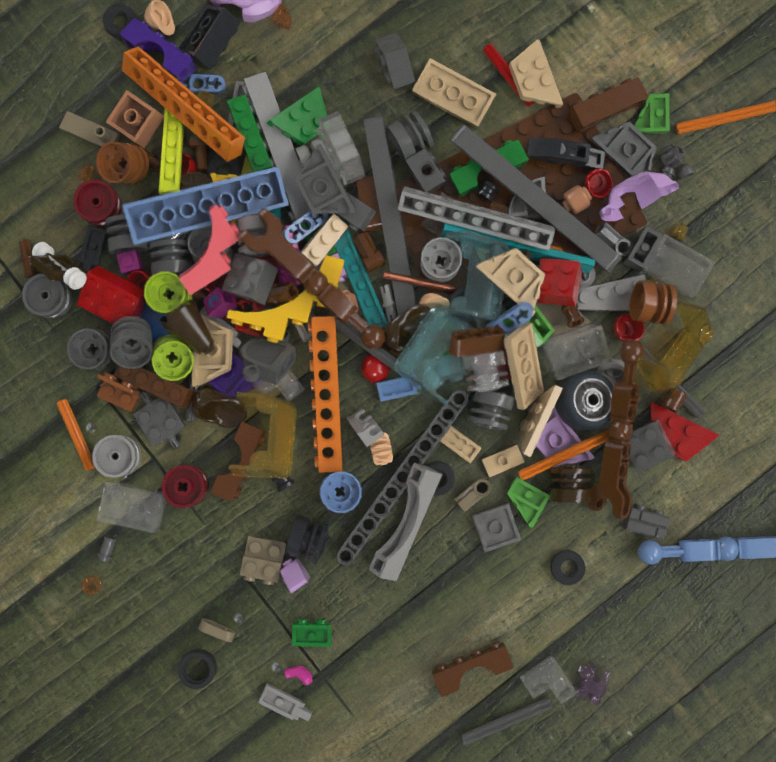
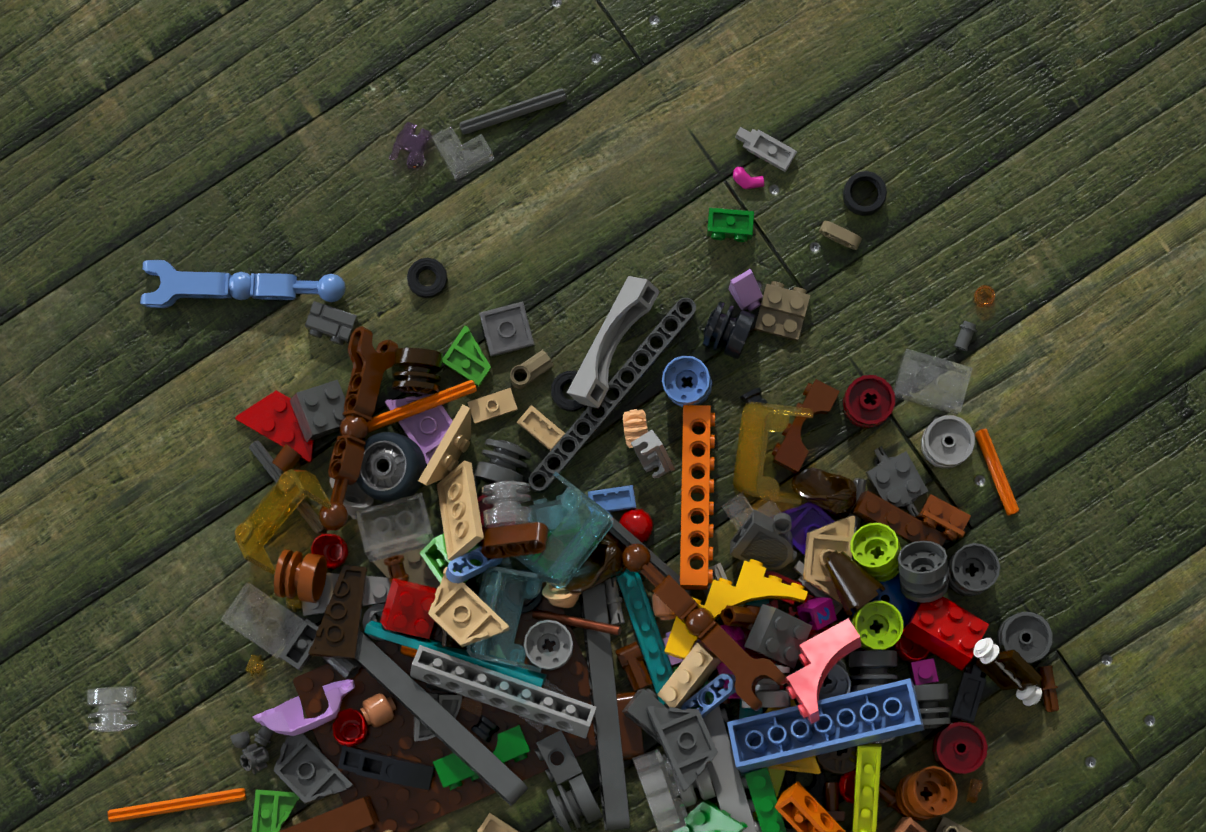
camera: 175 degrees left, 5 degrees down
reddish brown arch [432,641,514,697] -> none
none -> dark brown wing [308,565,367,660]

